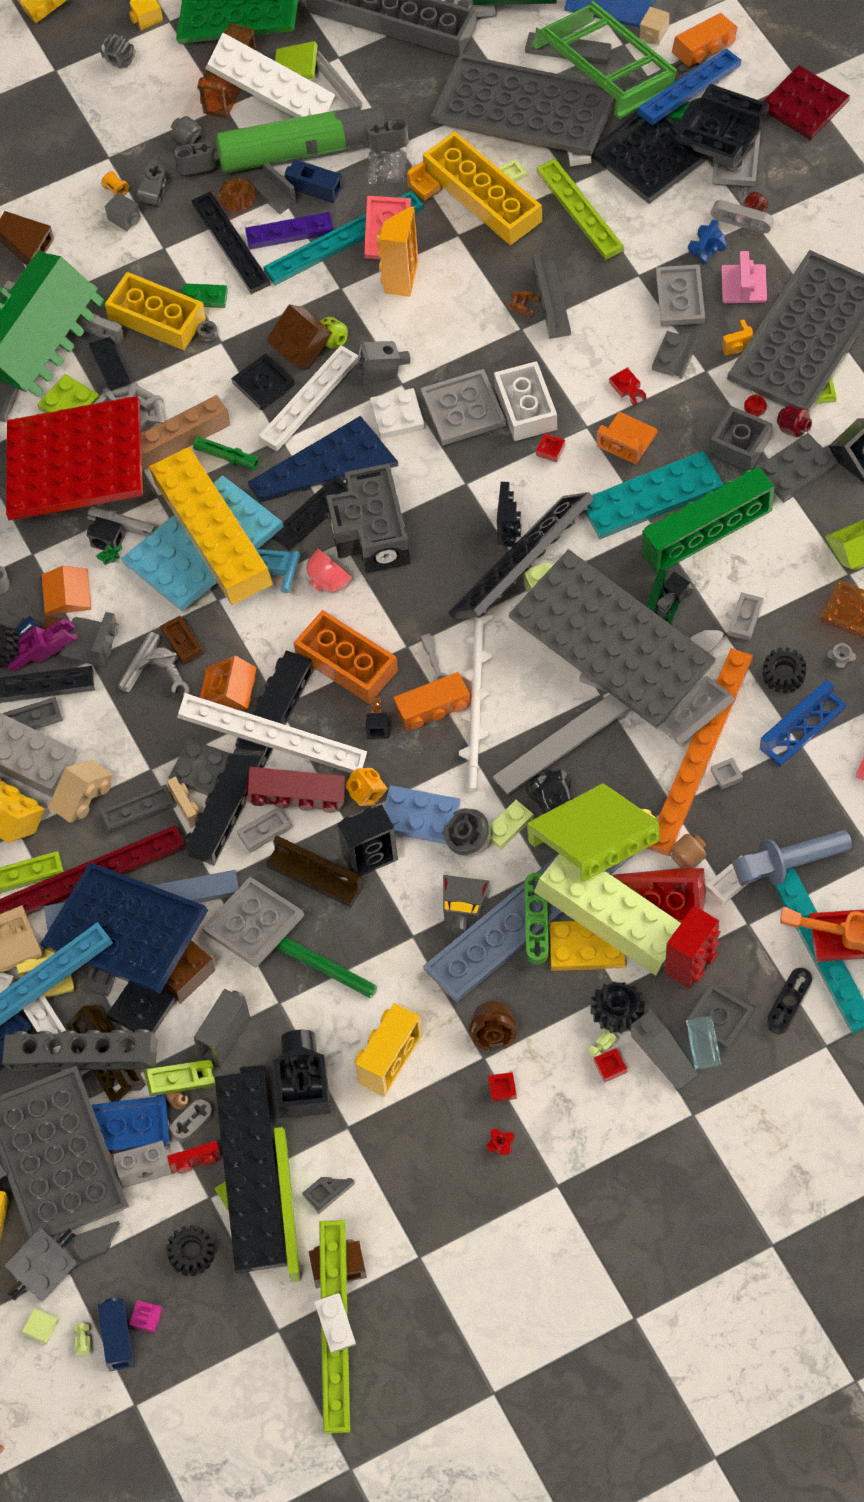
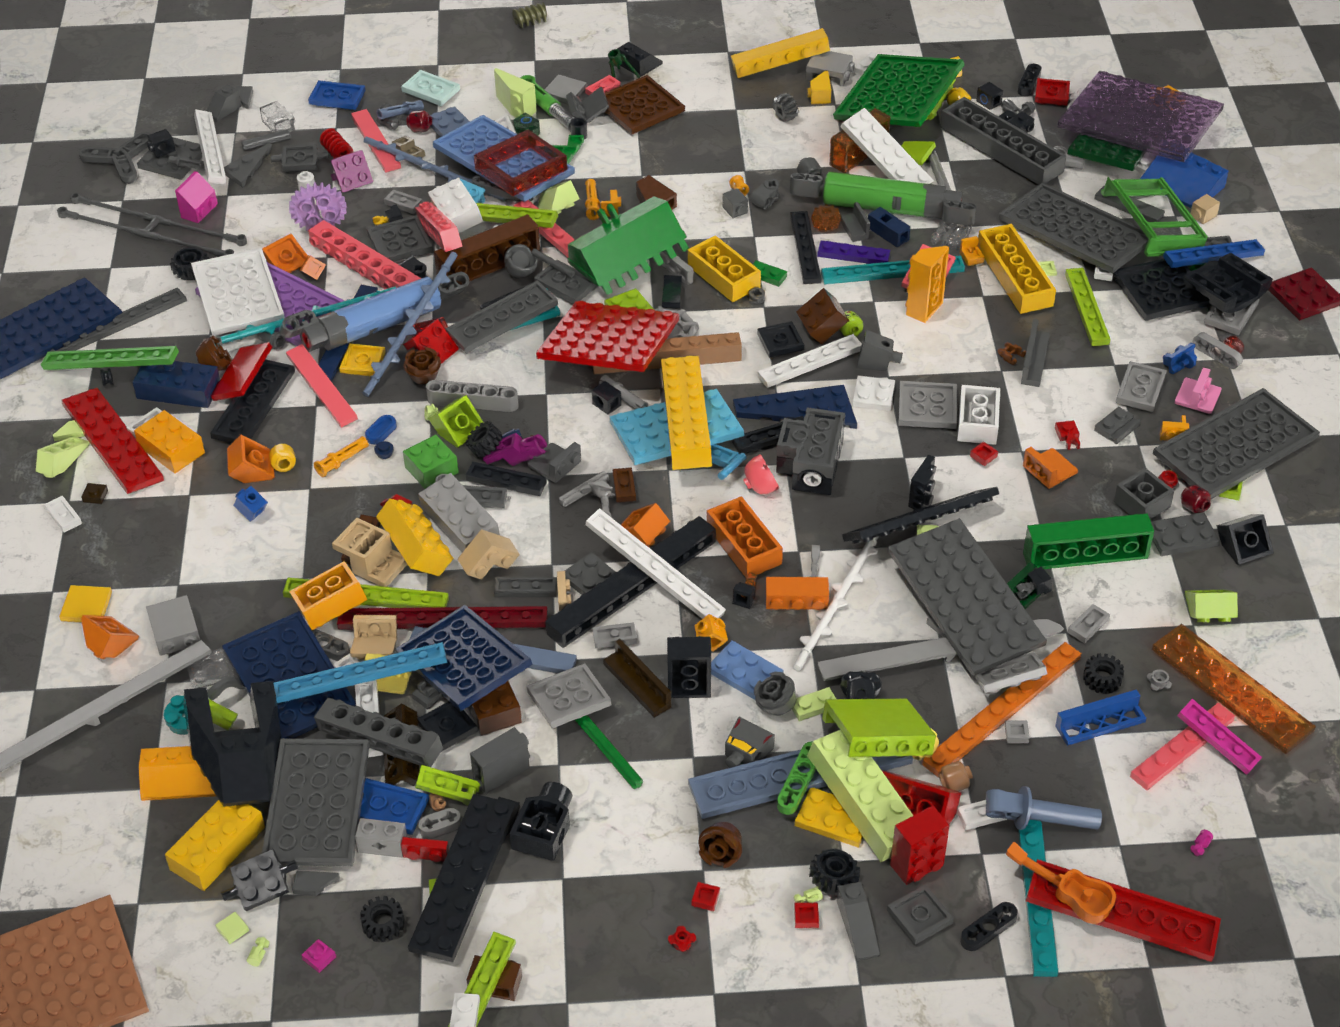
camera: 20 degrees right, 15 degrees down
orange slope [41,565,91,616] -> none
green plant [96,544,122,565] -> none
dark blue brick [98,1298,135,1372] -> none
green pin [193,436,259,471] -> none
dark red brick [245,767,345,813] -> none
lime tile [274,1127,301,1282] -> none
dark grey tile [302,1177,355,1214] -> none
yellow brick [355,1003,422,1097] -> none
teal plate [585,450,723,539] -> none
orange brick [671,13,738,67] -> none
clear light blue tile [686,1016,721,1070] -> none

